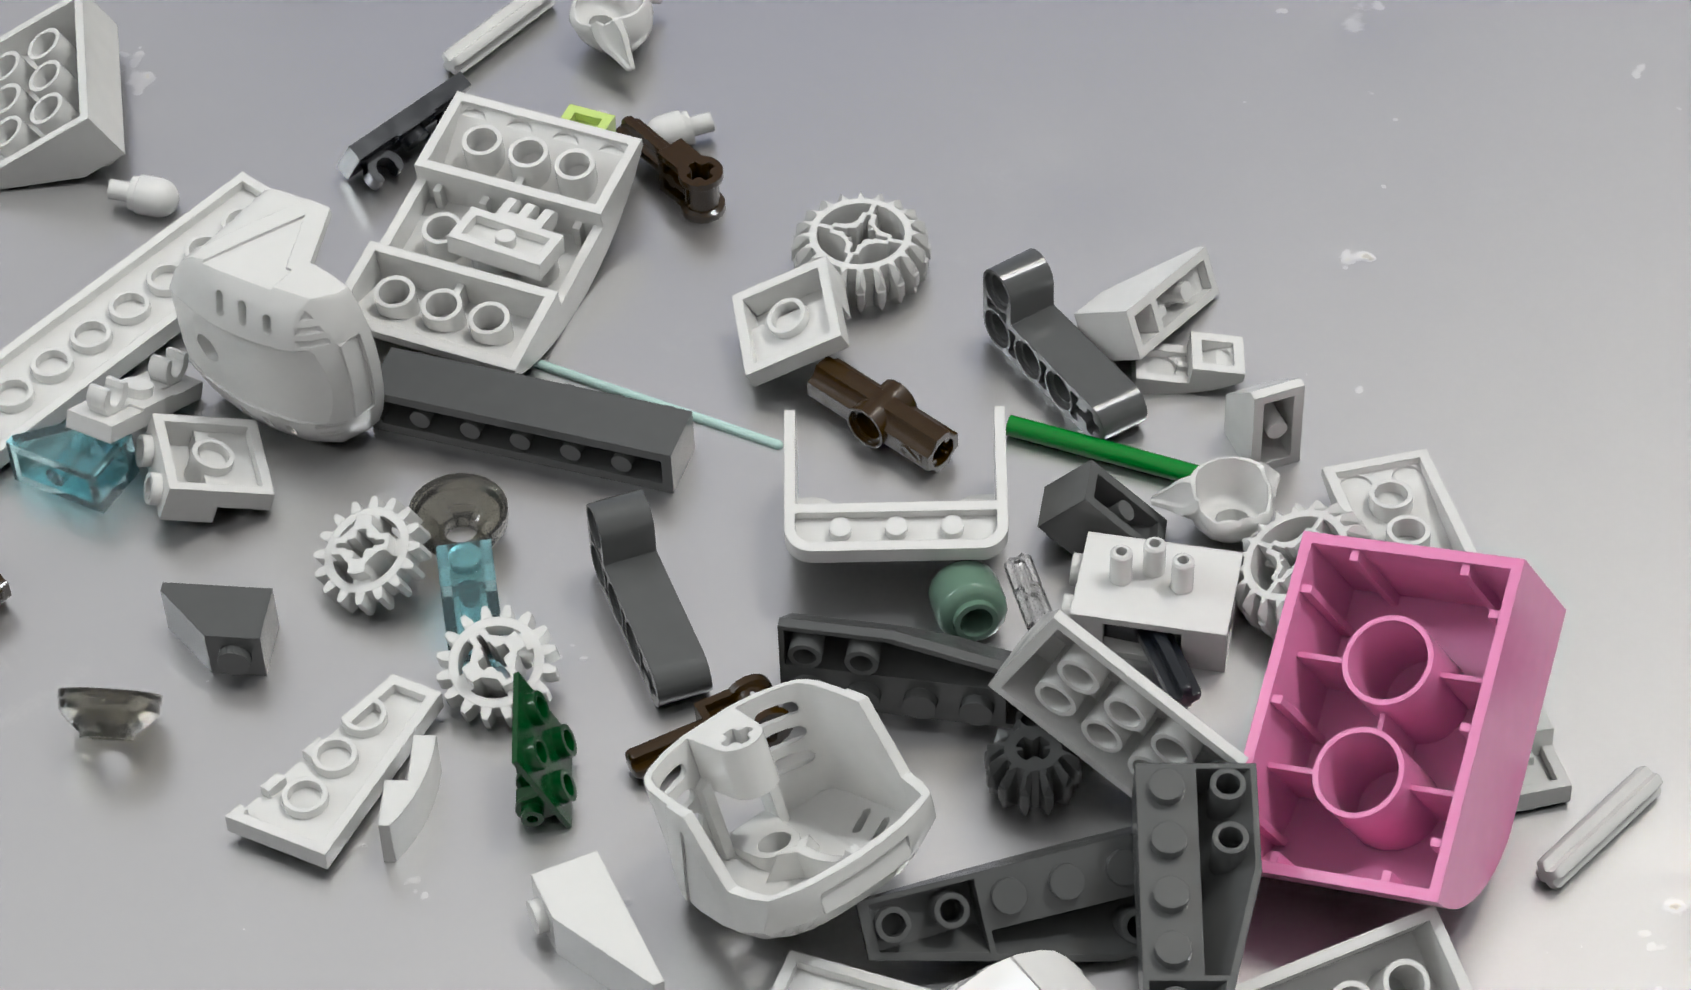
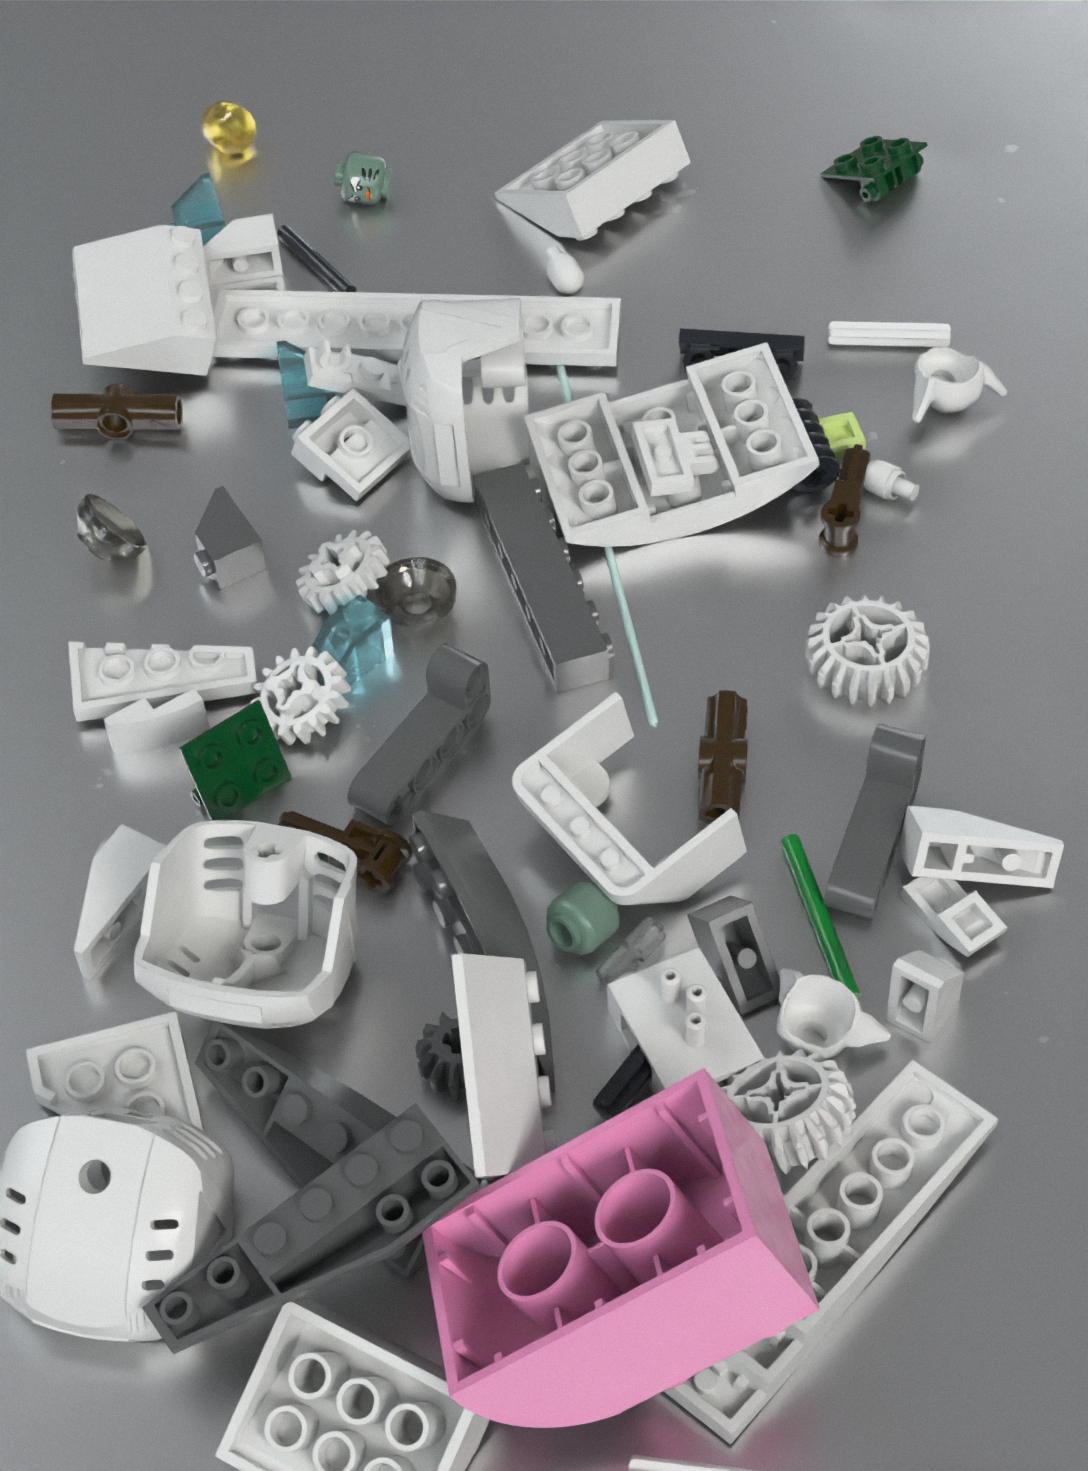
camera: 55 degrees right, 5 degrees up
white plate [732,256,851,387] -> none

